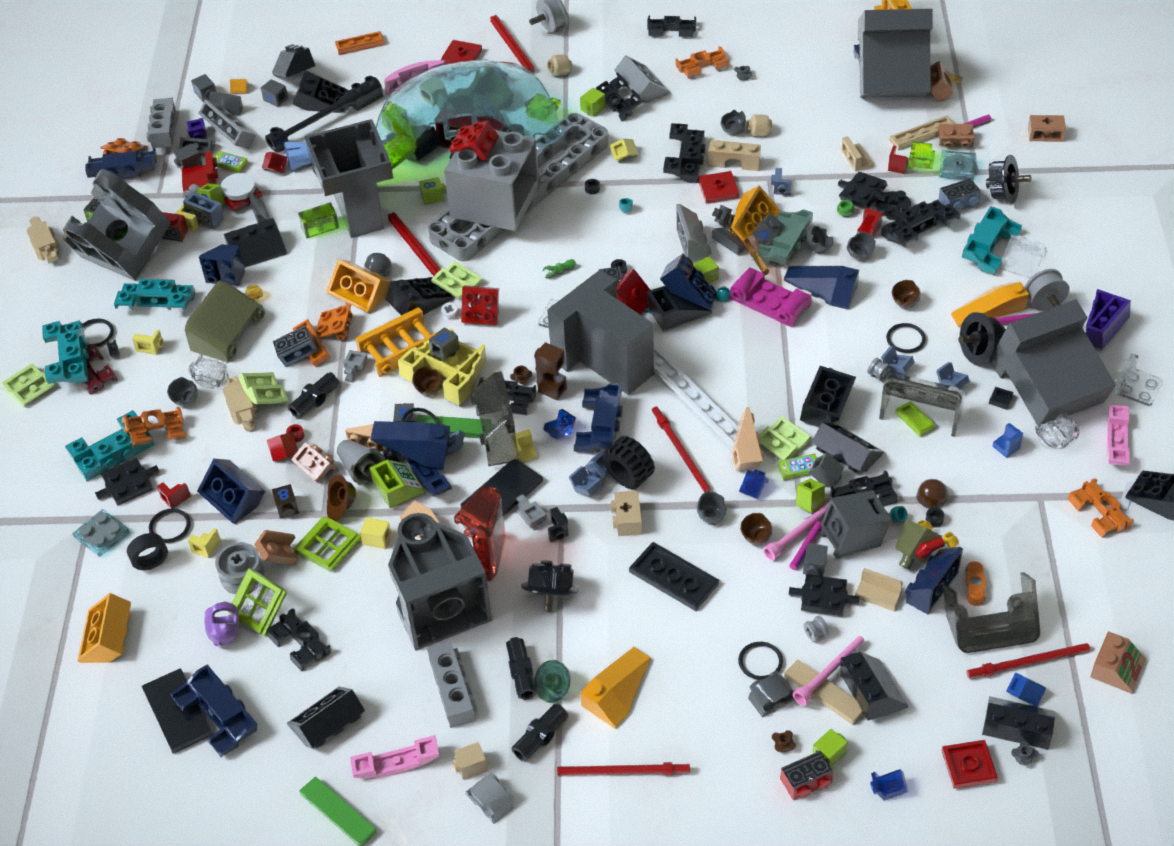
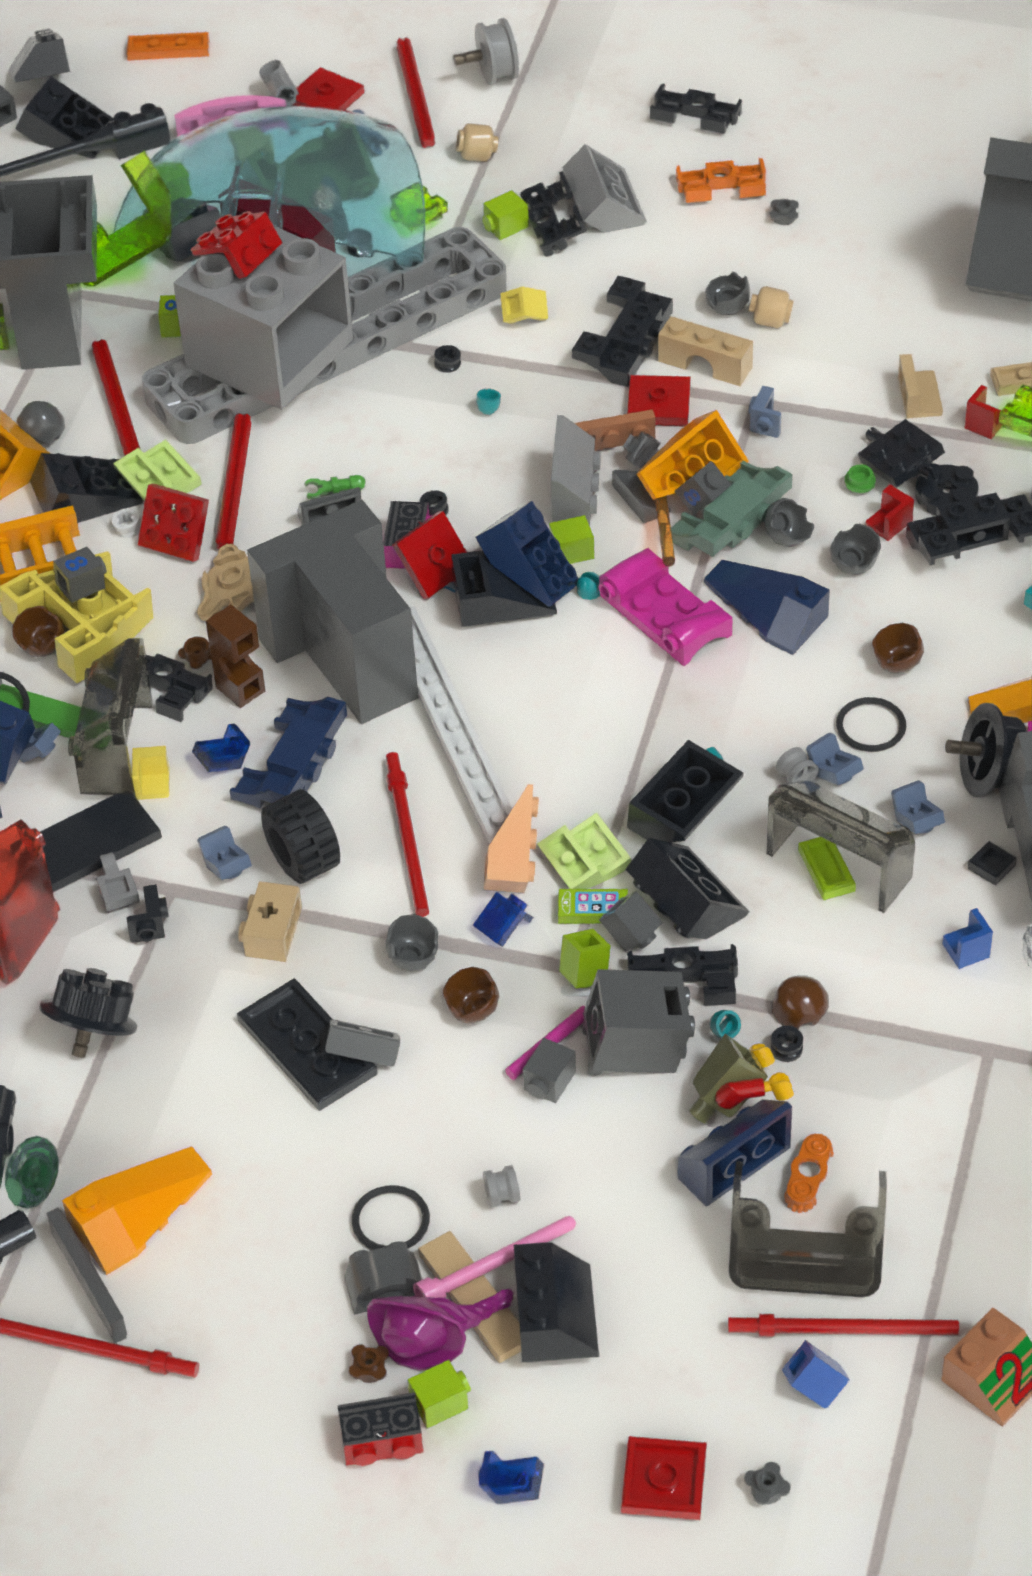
camera: 15 degrees right, 0 degrees up
sand blue bracket [584,450,608,479] -> none
bright pink piece [763,501,830,561] -> none
black plate [788,574,860,616] -> none
tan panel [855,568,903,611] -> none
black slope [982,696,1055,750] -> none
none -> dark grey tile [46,1208,127,1344]
none -> tan tile [197,544,254,621]
none -> red axle [215,413,252,550]
none -> light grey piece [259,60,298,107]
none -> dark grey slope [297,487,361,525]
none -> dark grey slope [325,1019,400,1067]
none -> magenta hat [367,1288,514,1371]
none -> nougat plate [575,410,655,450]

